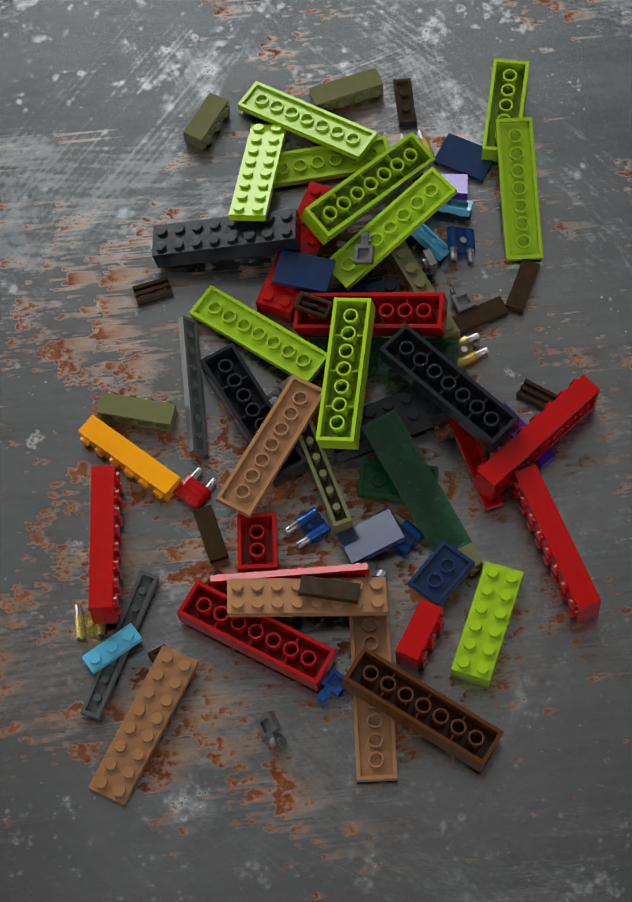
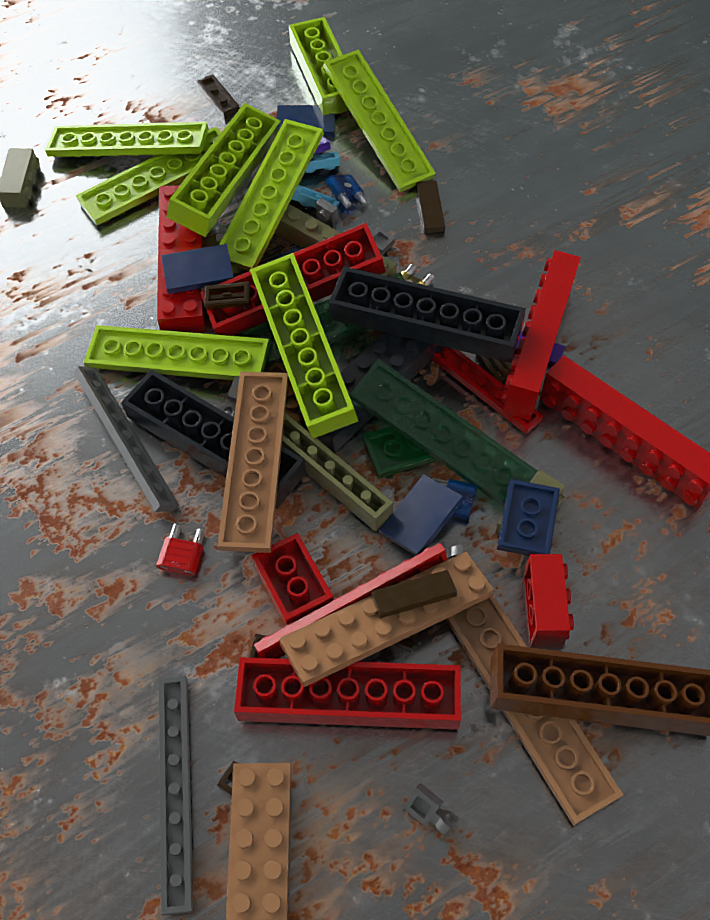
camera: 30 degrees left, 5 degrees down
clear yellow piece [74,604,107,641] -> none
light orange brick [78,414,181,502] -> none
medium azure plate [82,623,143,675] -> none
red brick [89,465,123,624] -> none
olive brick [97,391,177,432] -> none
dark brown tile [132,276,173,305] -> none
black brick [152,207,301,268] -> none
dark brown tile [193,504,229,564] -> none
lime plate [229,124,287,221] -> none
clear blue piece [285,507,331,549] -> none
olive brick [309,67,383,111] -> none
blue plate [317,668,344,705] -> none
flat silver plate [353,232,375,265] -> none
lime brick [451,561,524,688] -> none
dark brown tile [452,295,508,334] -> none
dark brown tile [516,379,557,410] -> none

